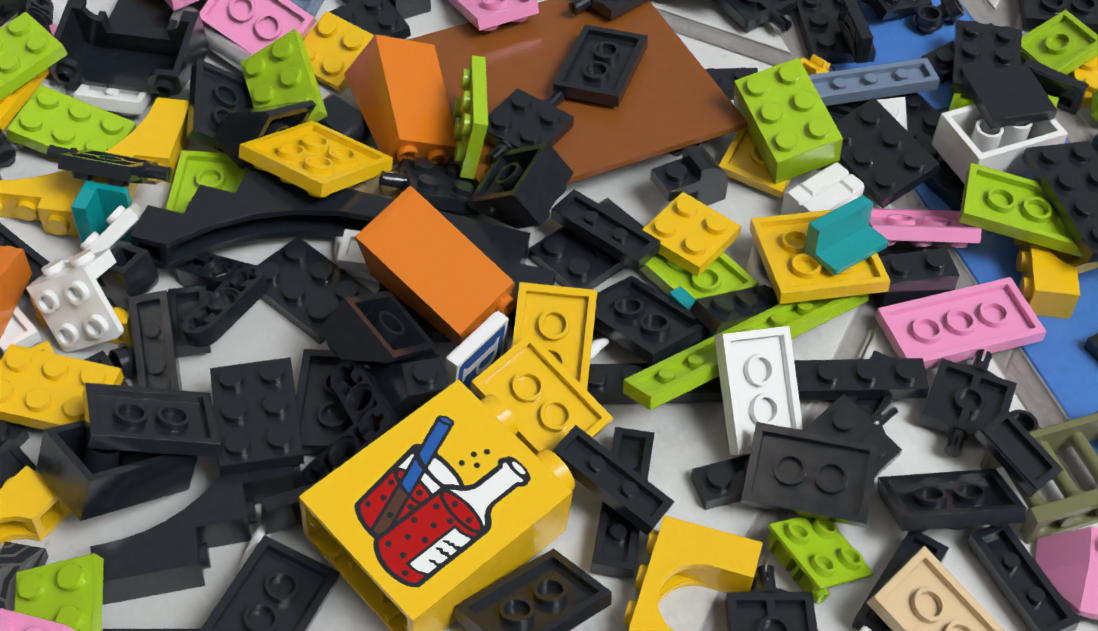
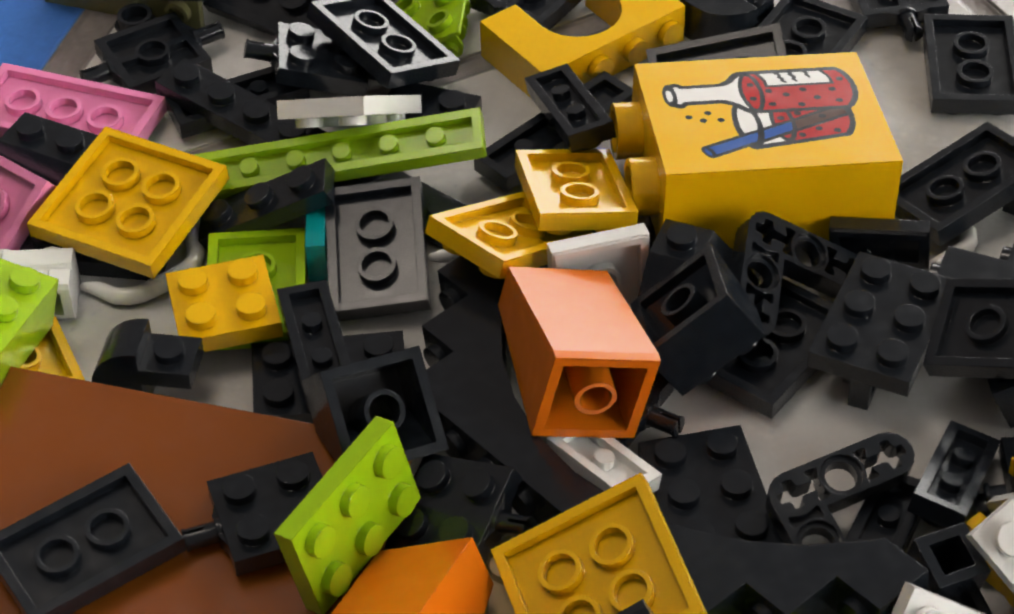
camera: 140 degrees left, 5 degrees down
teal panel [804,195,888,275] -> none

